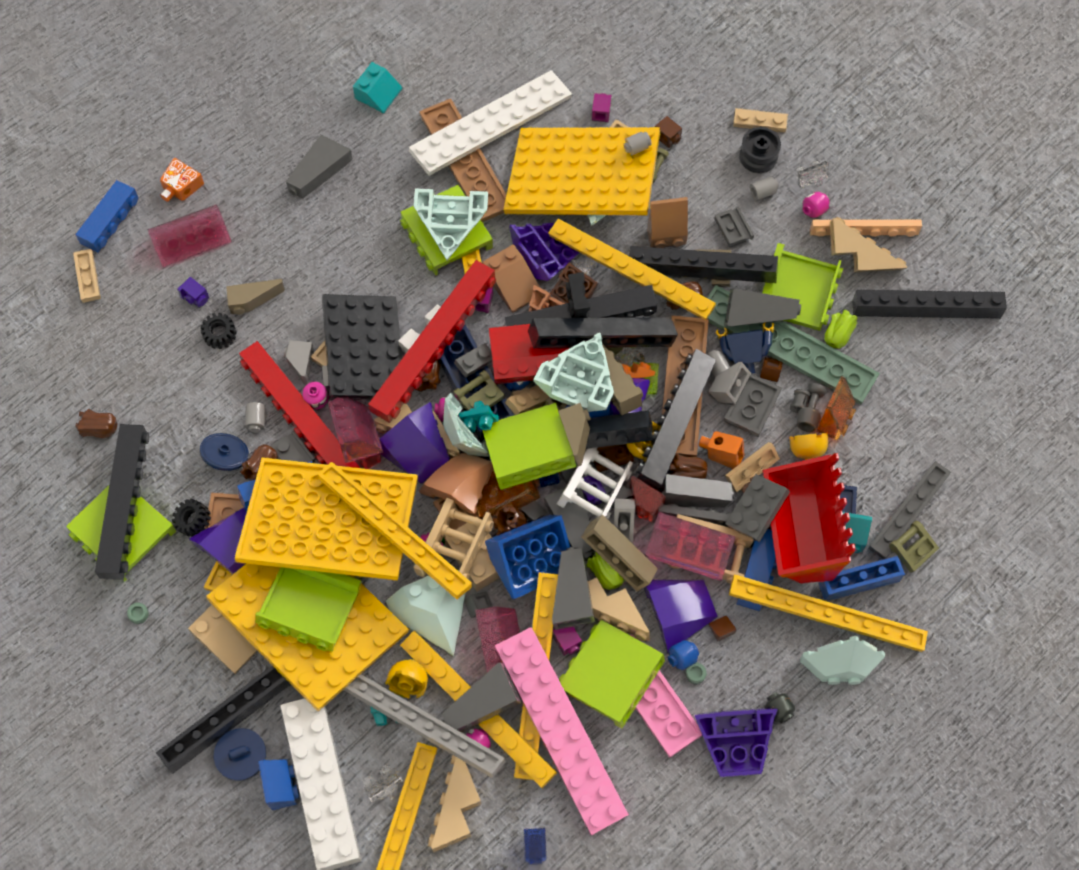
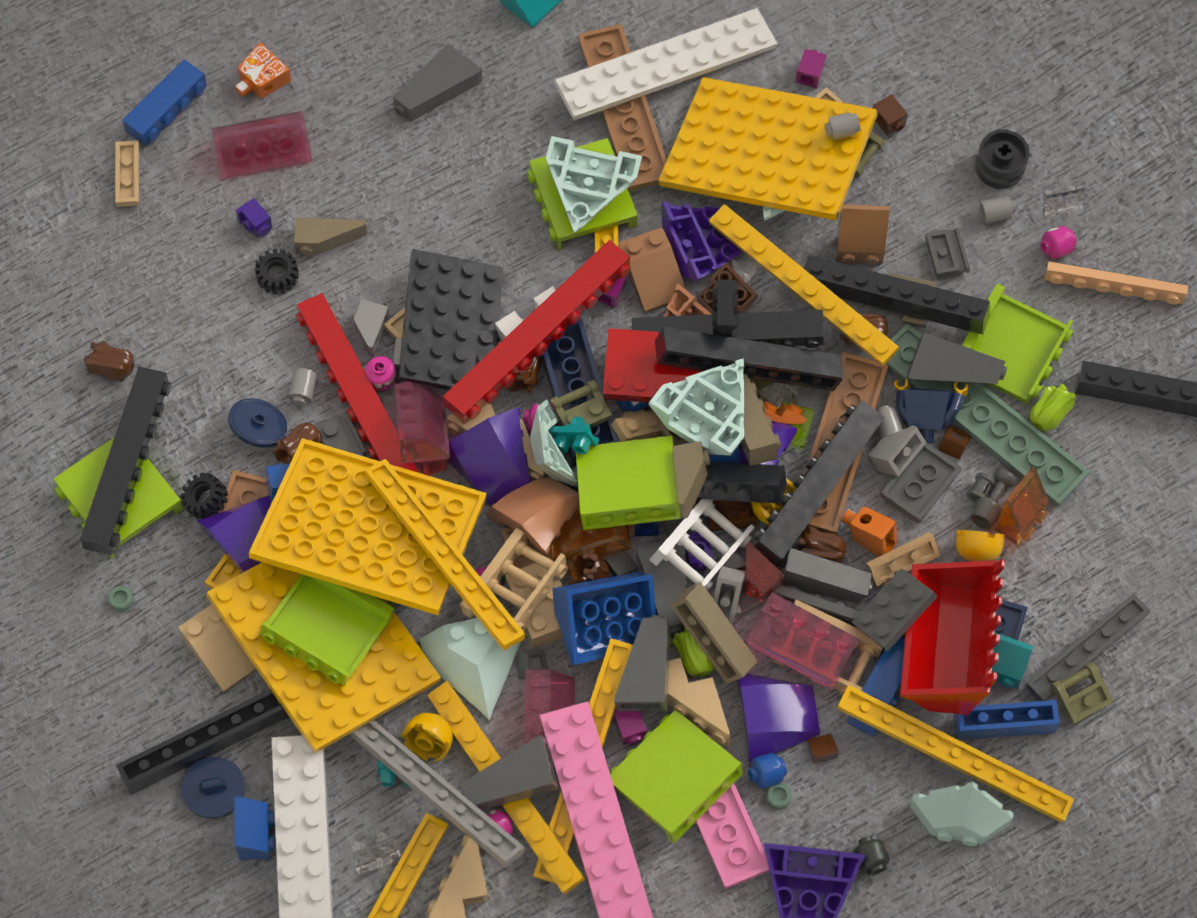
camera: 10 degrees right, 0 degrees up
dark grey plate [454,343,492,378] -> none
tan plate [733,108,788,133] -> none
tan slope [830,217,907,272] -> none

